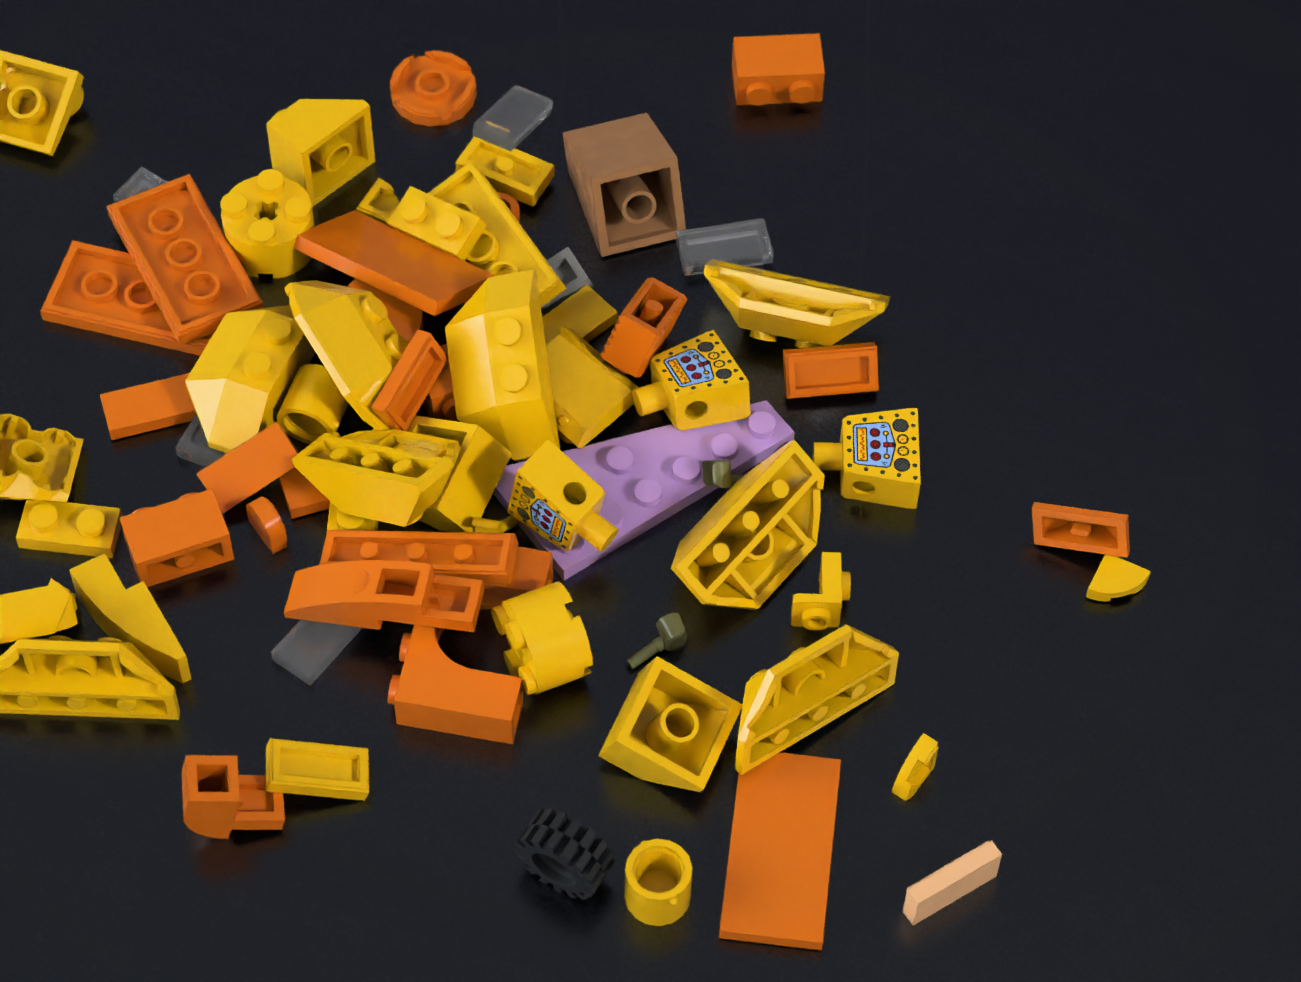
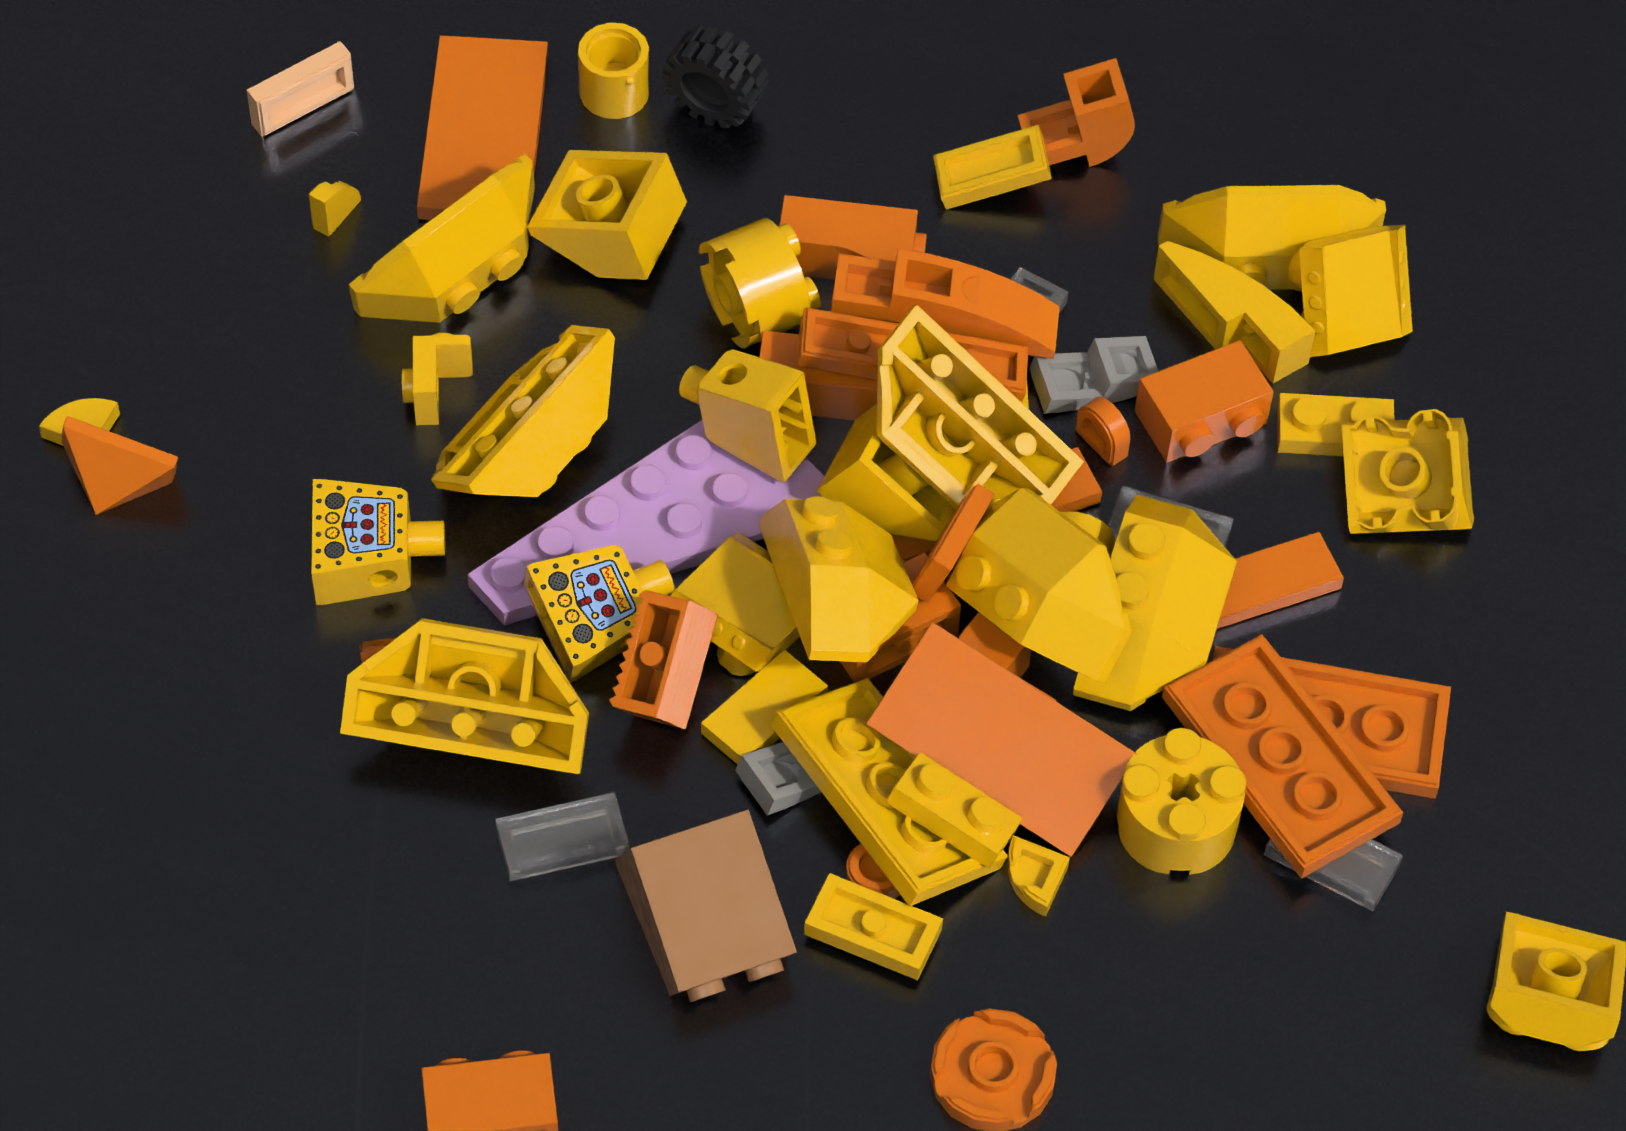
camera: 175 degrees right, 0 degrees up
orange tile [197,421,299,513] -> none
yellow slope [266,99,375,207] -> none
clear tile [472,85,553,152] -> none
yellow hand [472,516,518,533] -> none
olive hand [626,613,687,669] -> none
olive hand [702,459,744,488] -> none
none -> light grey slope [1029,336,1158,414]

